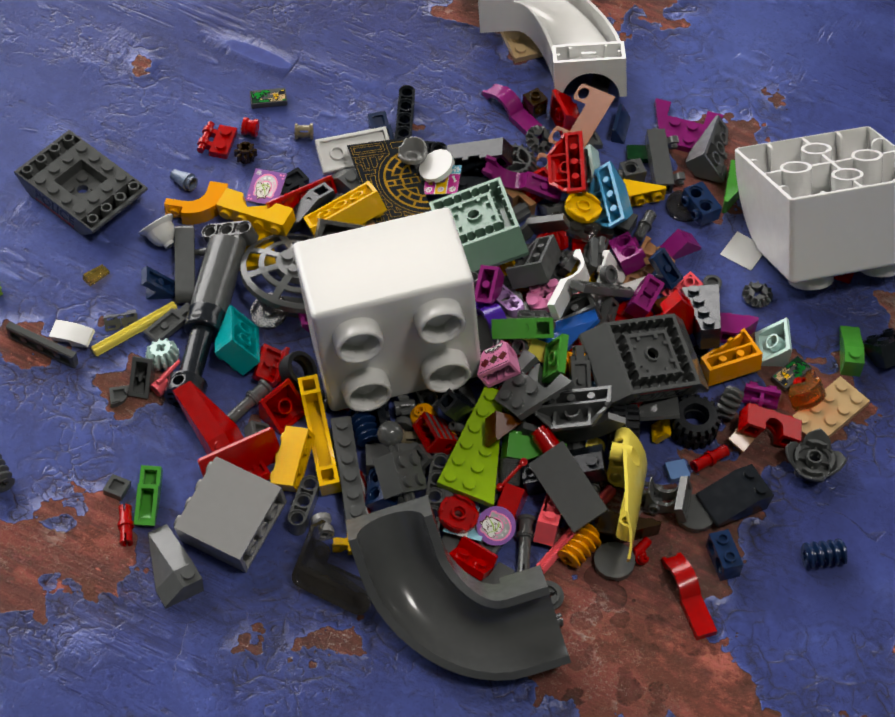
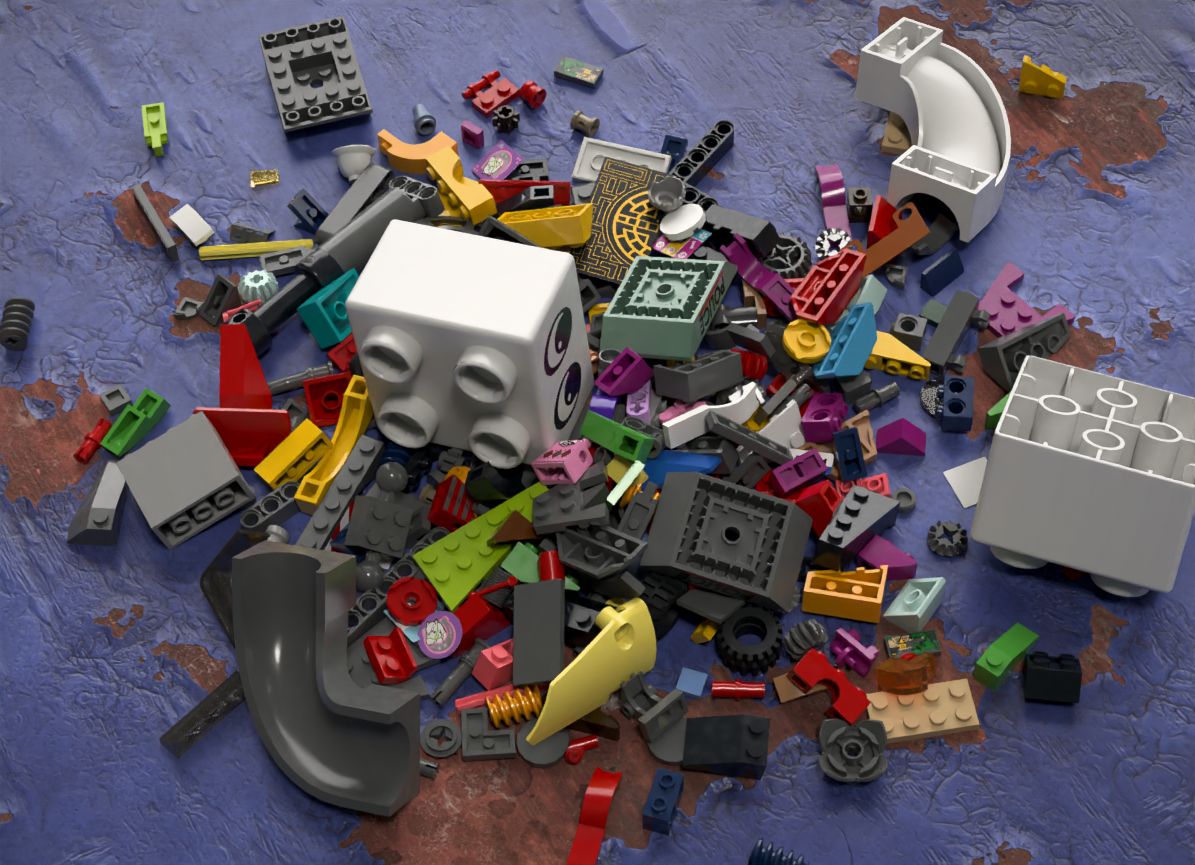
camera: 40 degrees right, 0 degrees up
dark grey tile [600,265,618,284] -> none
none -> clear smoke fence [159,670,246,759]
none -> magenta tile [461,120,485,149]
none -> dark grey plate [461,708,516,761]

